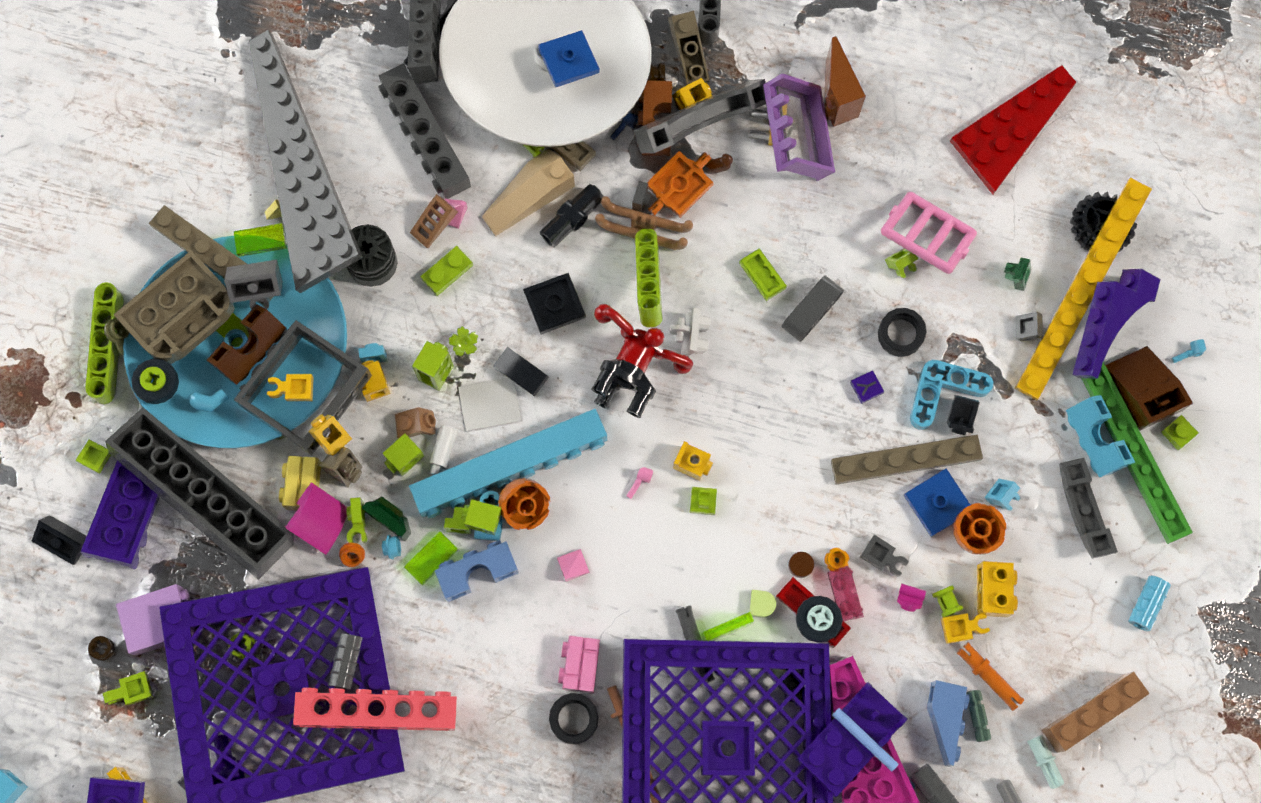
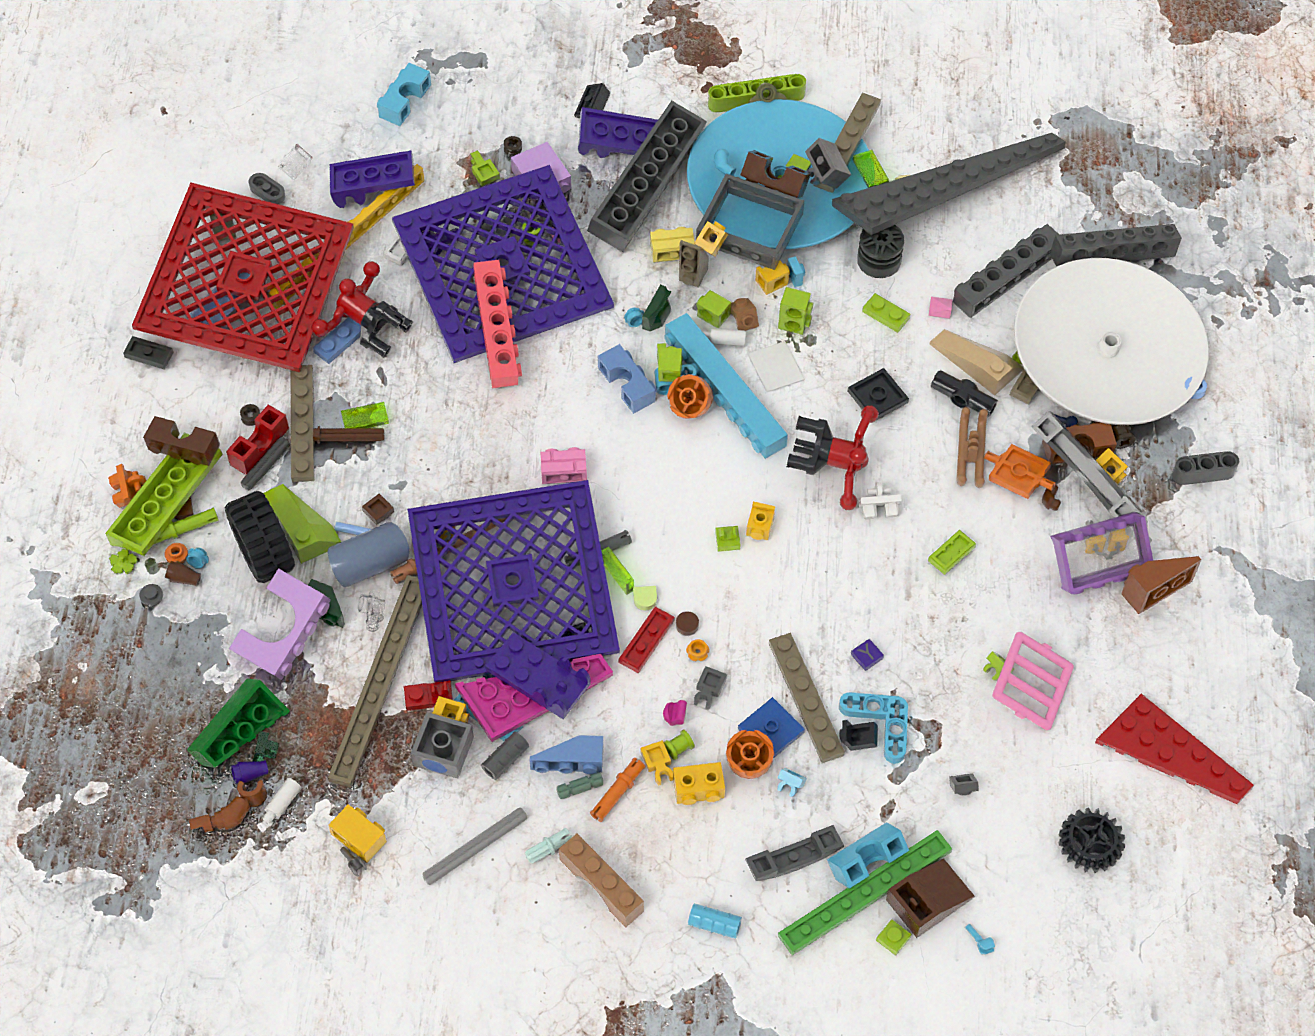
camera: 80 degrees right, 15 degrees down
lime plate [75,439,111,474] -> none
dark tan plate [114,250,235,364] -> none
black wheel [131,359,179,404] -> none
yellow plate [267,374,314,401] -> none
dark pink slope [285,482,347,555] -> none
dark grey axle [328,633,362,690] -> none
orange plate [339,542,365,567] -> none
lime plate [347,497,367,543] -> none
clear neon green tile [404,531,458,586] -> none
medium nougat slope [410,194,458,248] -> none
lime plant [449,326,478,356] -> none
black slope [493,347,549,397] -> none
blue plate [538,30,600,88] -> none
black tyre [549,693,599,744] -> none
bright pink slope [557,549,590,582] -> none
bright pink hand [626,467,653,499] -> none
dark grey plate [632,181,651,212] -> none
lime beam [635,229,663,328] -> none
dark tan slope [667,11,710,85] -> none
dark grey beam [781,275,844,342] -> none
black wheel [796,596,843,643] -> none
clear pink hinge [827,566,864,621] -> none
light blue bar [832,708,899,772] -> none
black tyre [878,308,927,357] -> none
clear green tile [1004,257,1032,291] -> none
yellow plate [1015,177,1152,400] -> none
dark purple arch [1072,269,1161,379] -> none

